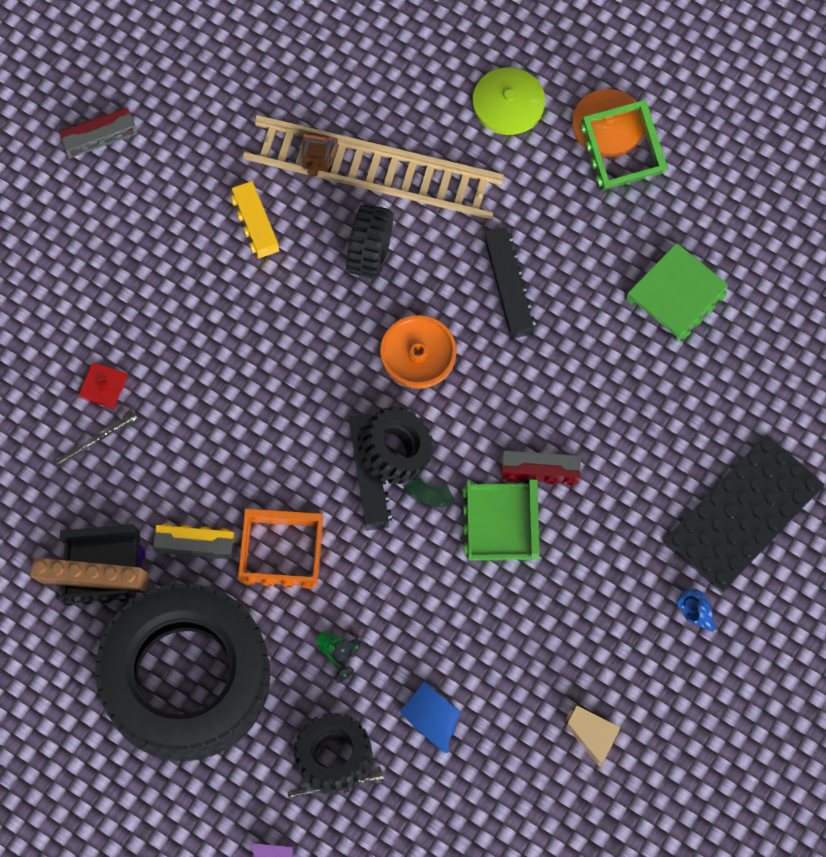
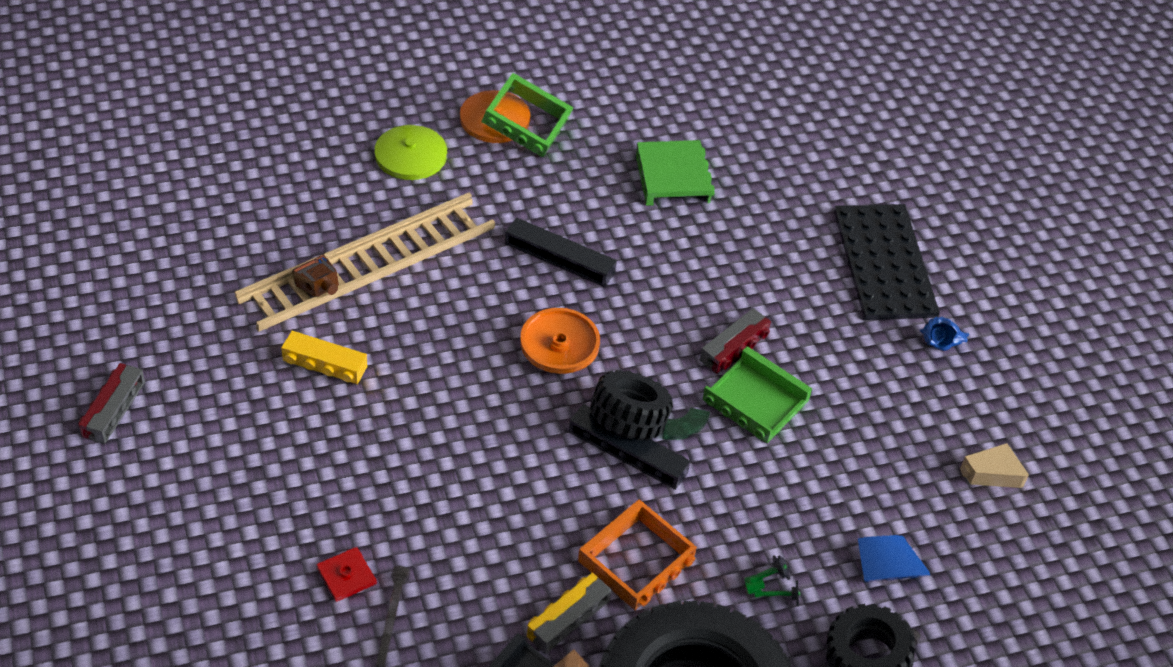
camera: 55 degrees left, 20 degrees down
black tyre [346,204,394,279] -> none

